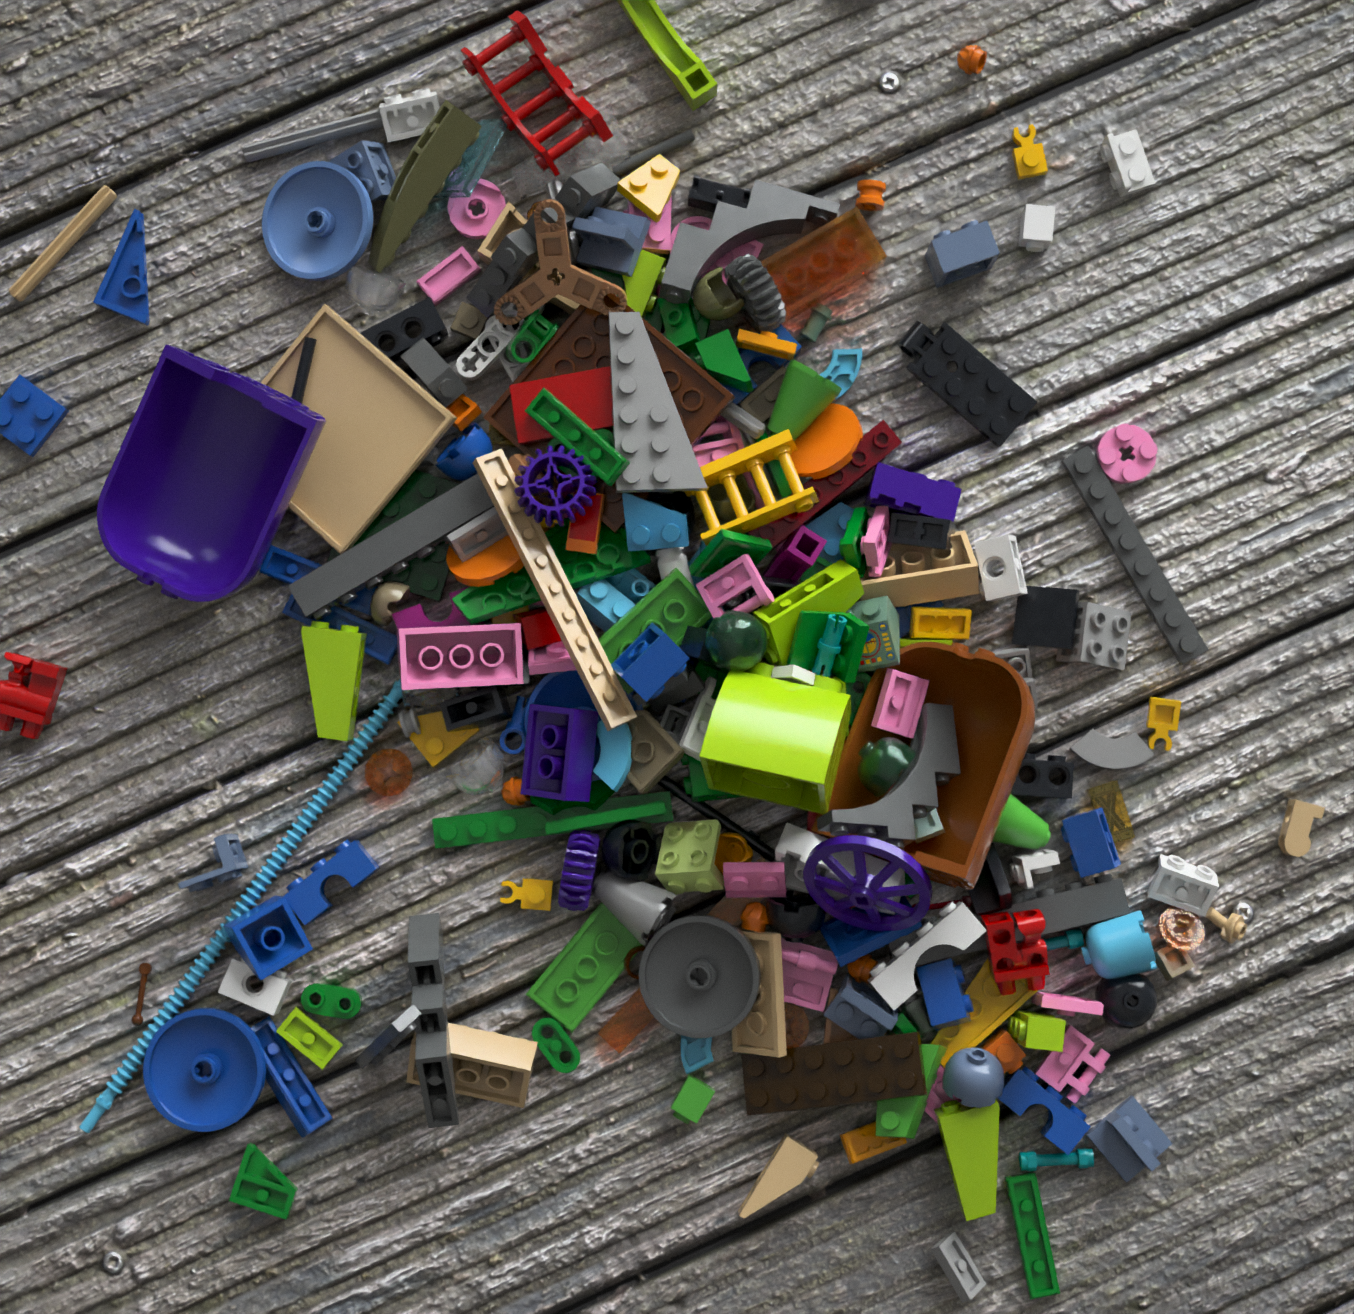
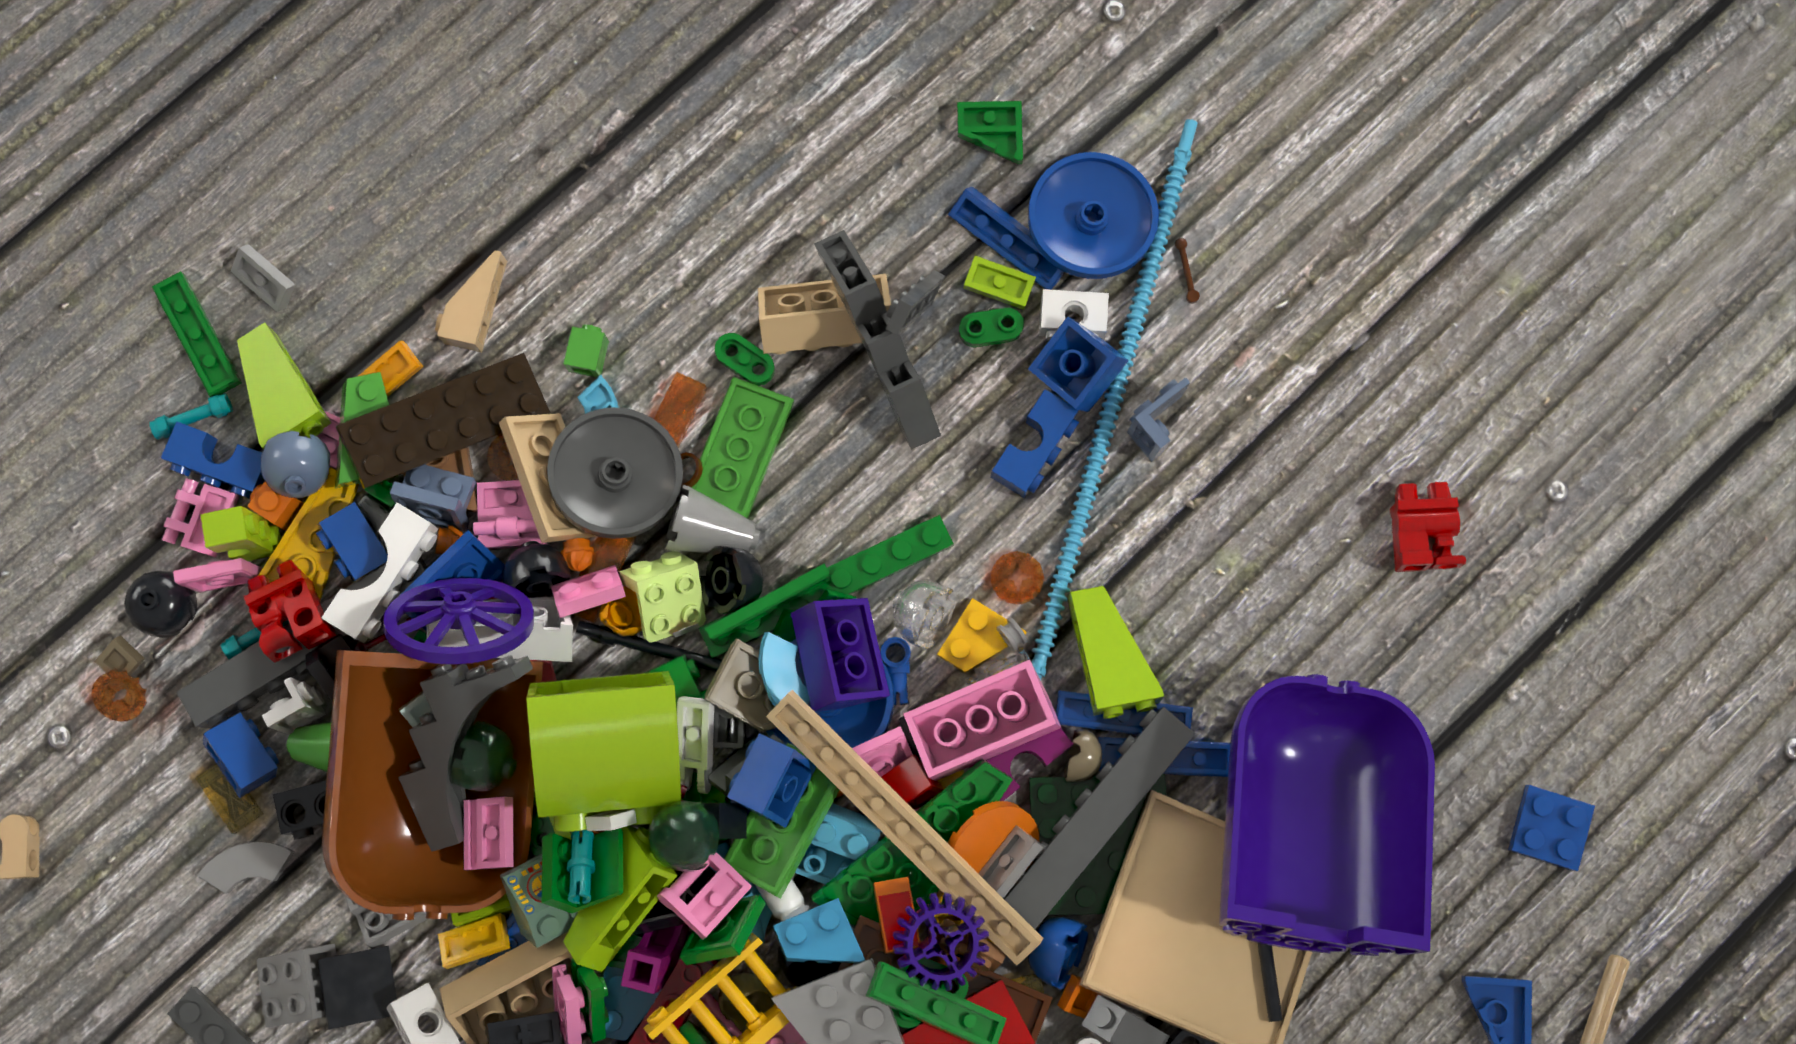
camera: 165 degrees right, 5 degrees down
black slope [440,685,512,732] -> none
yellow plate [500,878,553,911] -> none
orange plate [501,776,530,806] -> none
dark purple gear [558,830,600,911] -> none
medium azure cylinder [1081,910,1157,979] -> none
sand blue bracket [1086,1095,1173,1183] -> none
yellow plate [1146,697,1181,751] -> none
white bracket [1147,854,1219,917] -> none
tan plate [1205,907,1247,944] -> none

